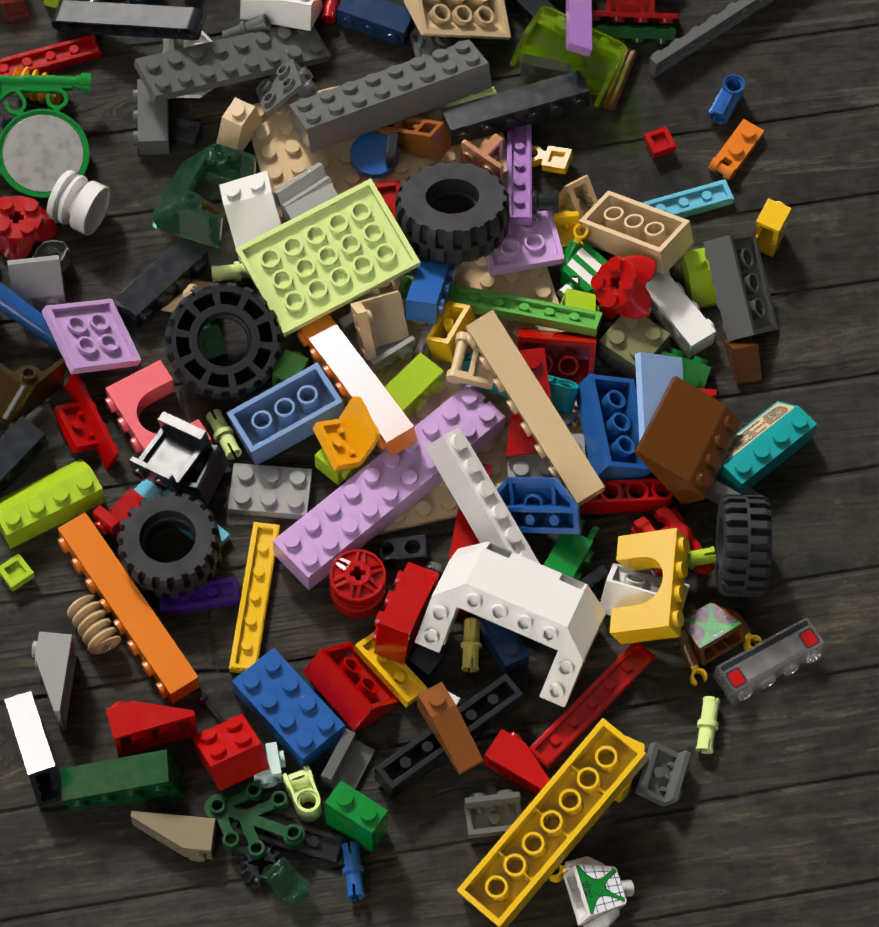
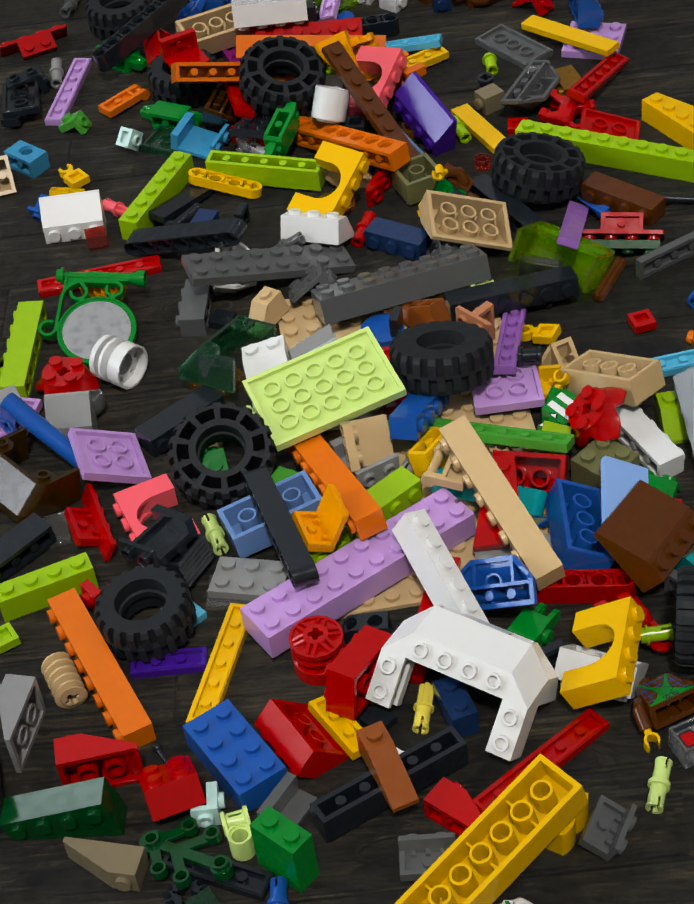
camera: 15 degrees right, 20 degrees down
none -> black beam [242,466,320,589]

